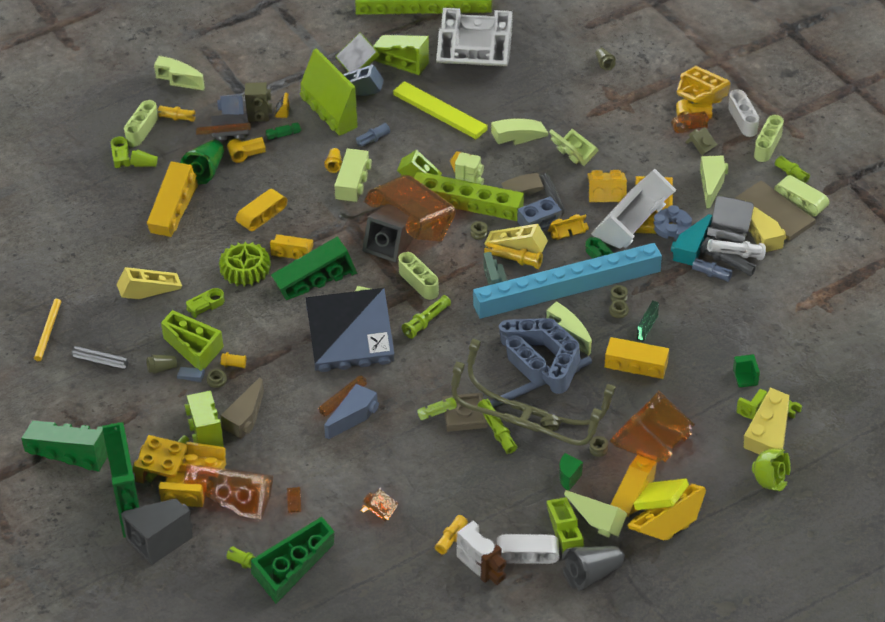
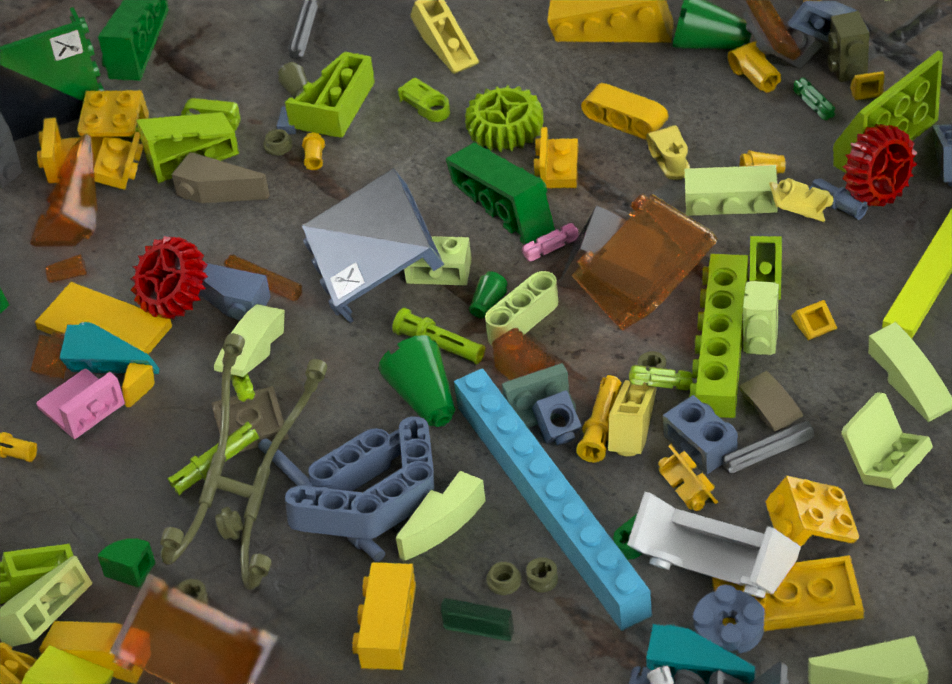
camera: 85 degrees right, 0 degrees up
none -> yellow tile [35,282,172,355]
none -> bright pink bracket [36,369,125,440]
none -> teal slope [59,322,160,374]
none -> yellow slope [122,363,155,407]
none -> red gear [130,236,209,319]
none -> lime piece [181,98,241,131]
none -> yellowish green slope [214,304,285,377]
none -> green cone [378,335,455,427]
none -> green cone [469,271,508,319]
none -> clear orange brick [492,328,555,380]
none -> bright pink axle [522,223,578,262]
none -> sand blue brick [532,390,582,446]
none -> lime axle [629,365,693,390]
none -> light yellow piece [646,125,690,180]
none -> light yellow hinge [769,178,833,222]
none -> red gear [842,124,917,207]

